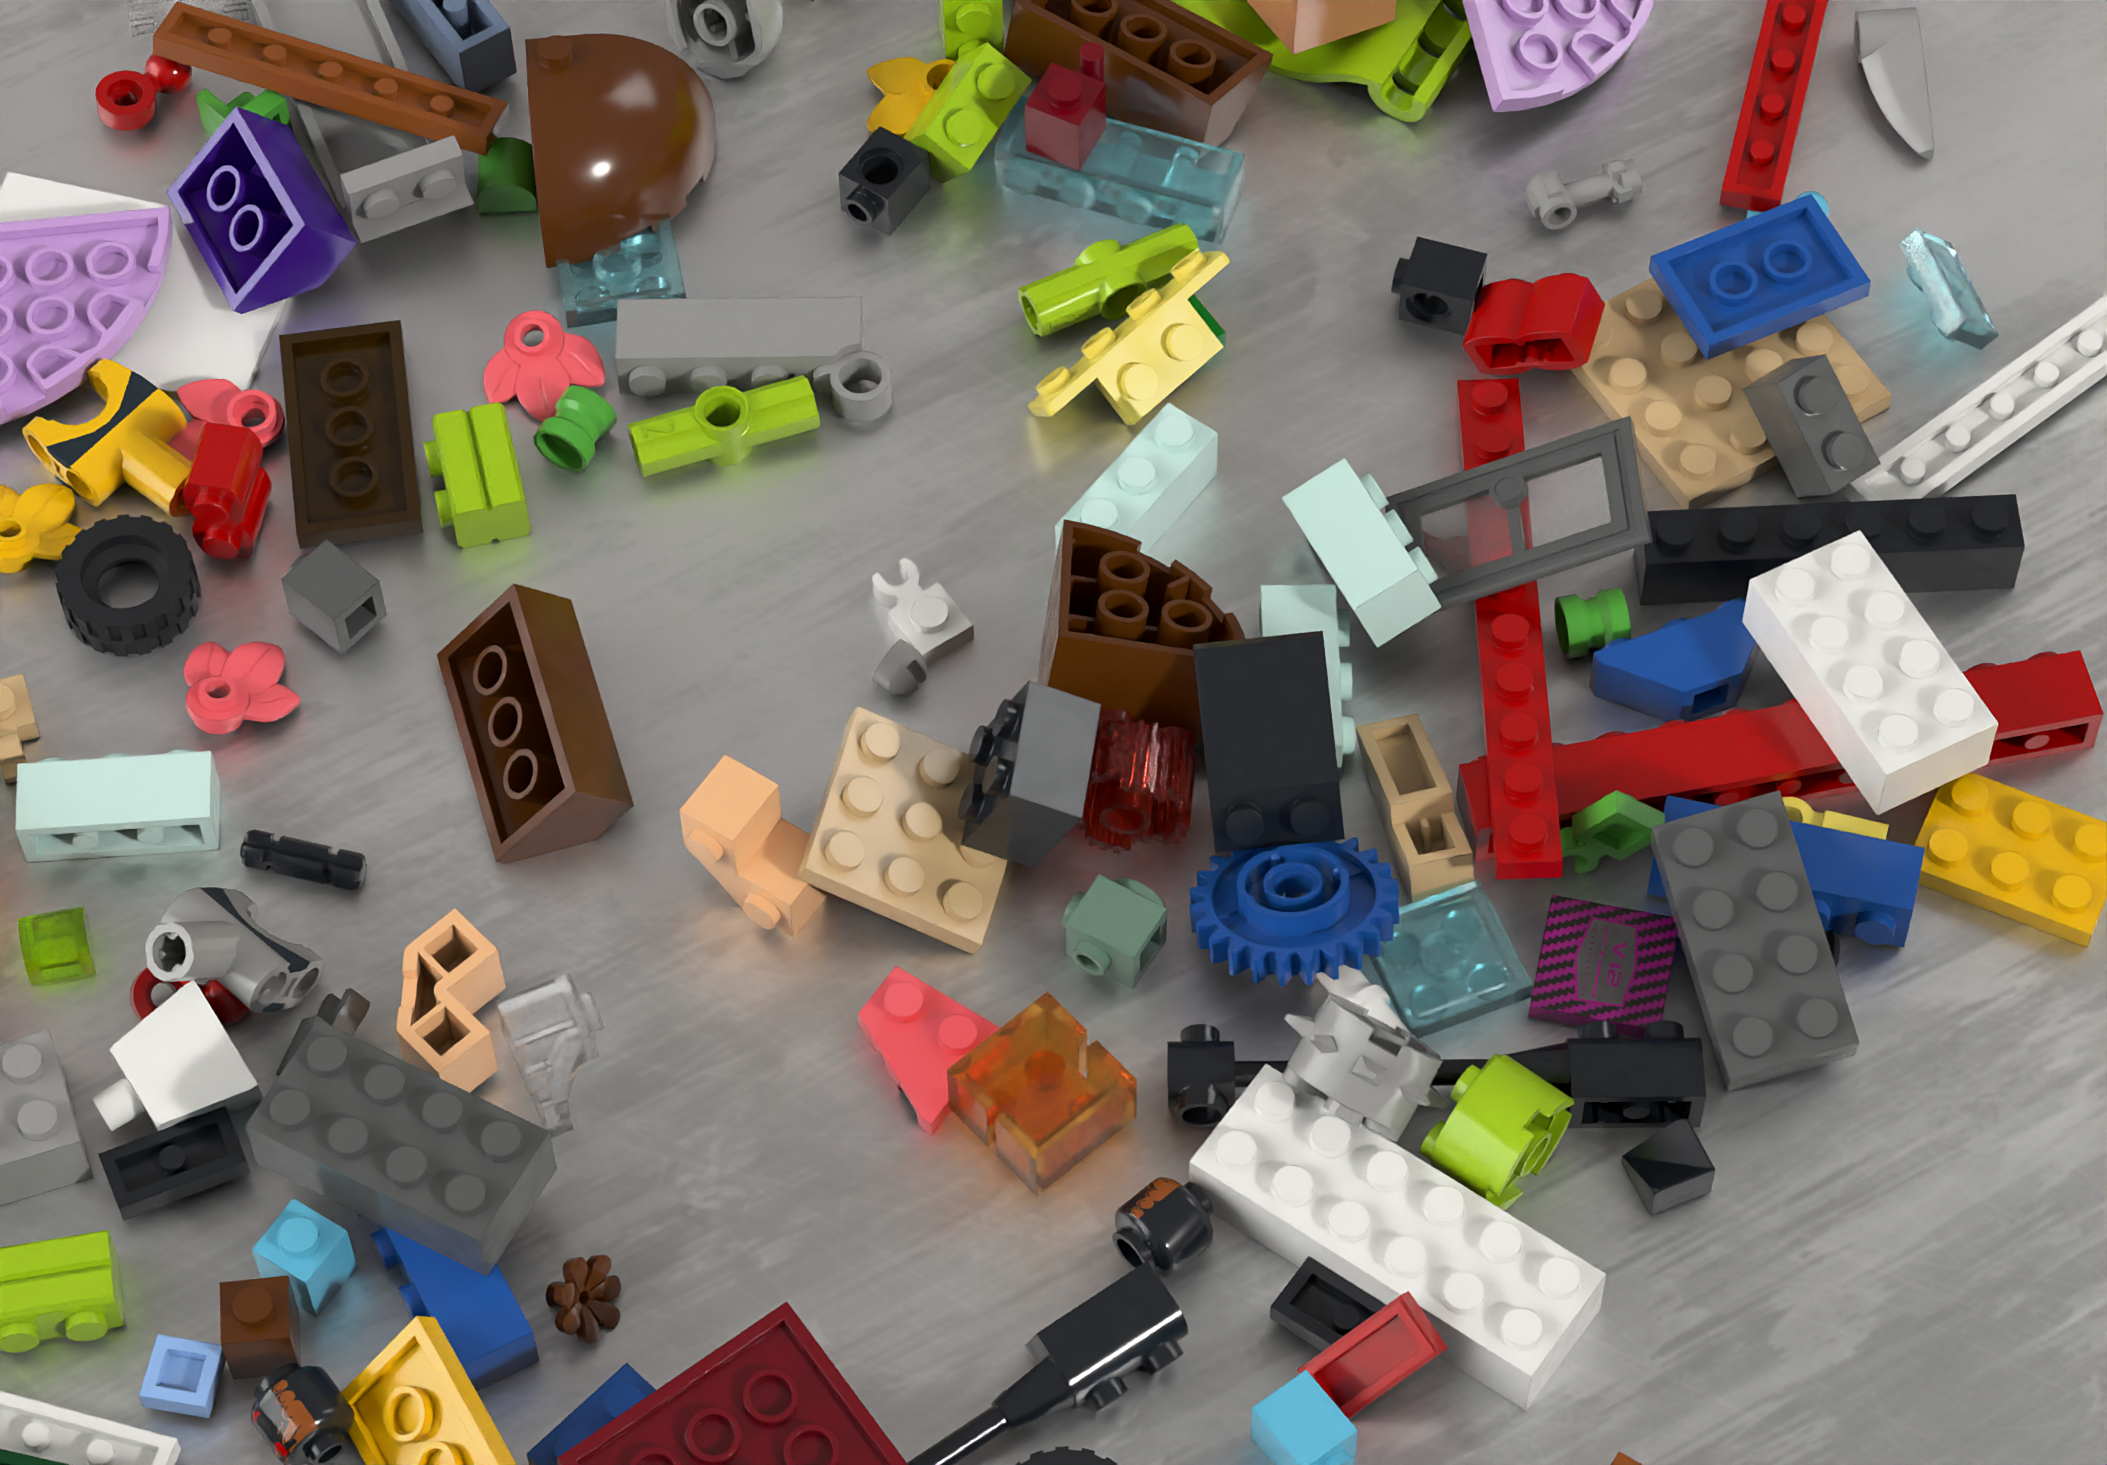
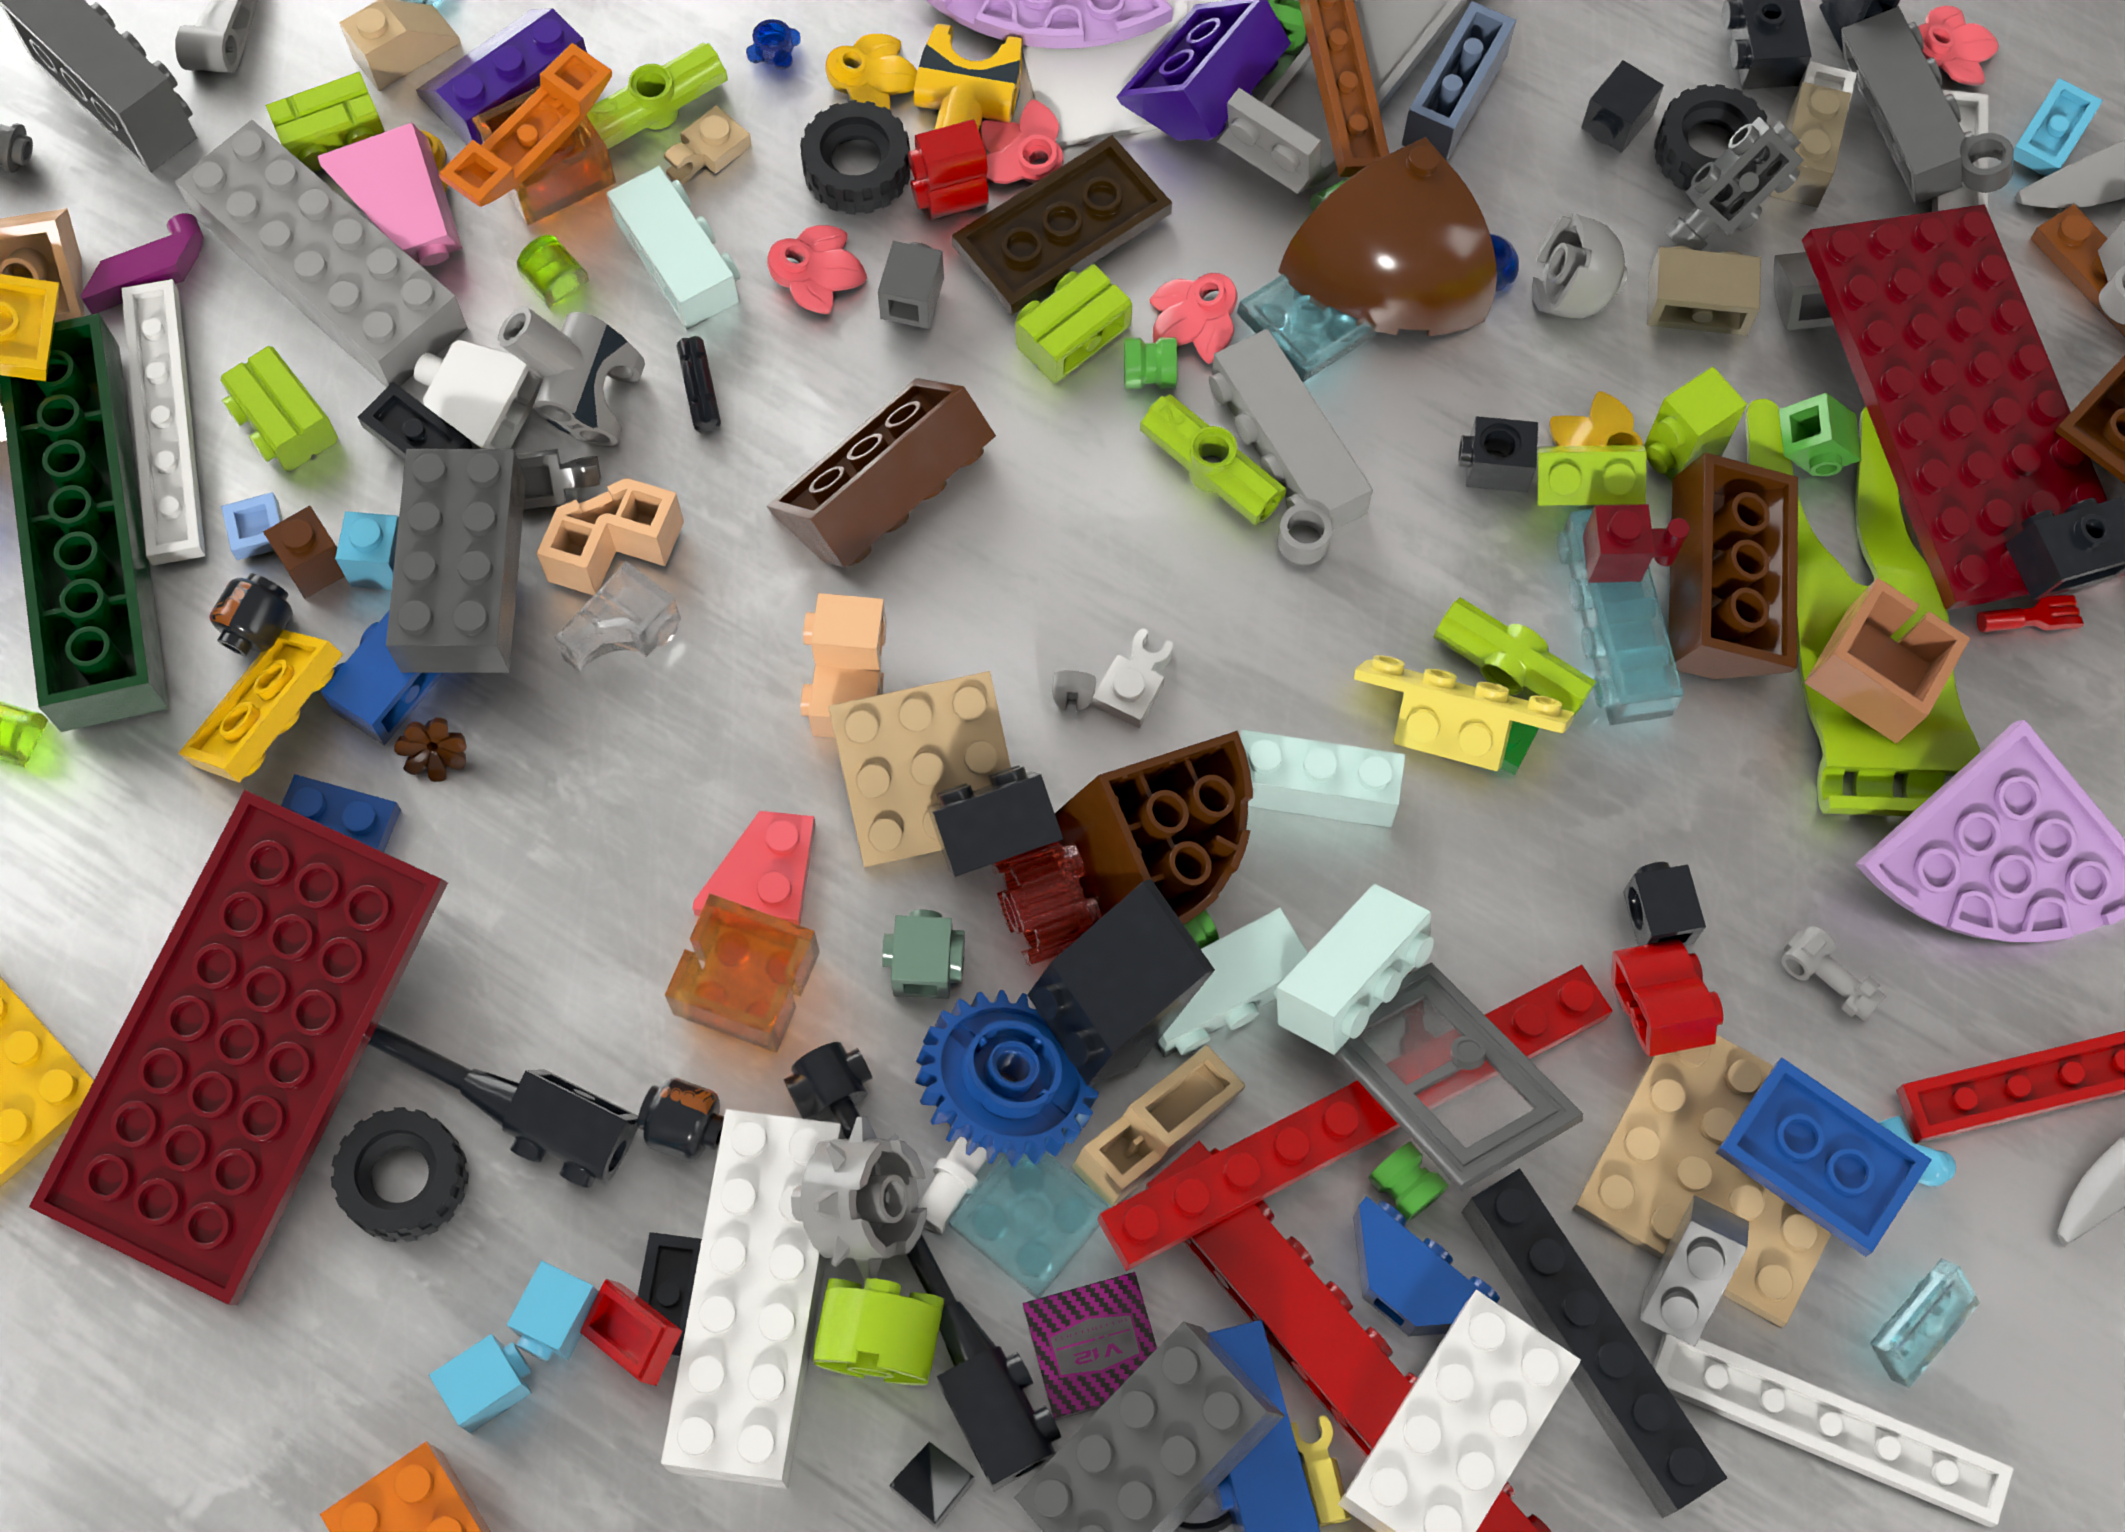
camera: 60 degrees right, 10 degrees up
bright green plate [1560,790,1665,874] -> none

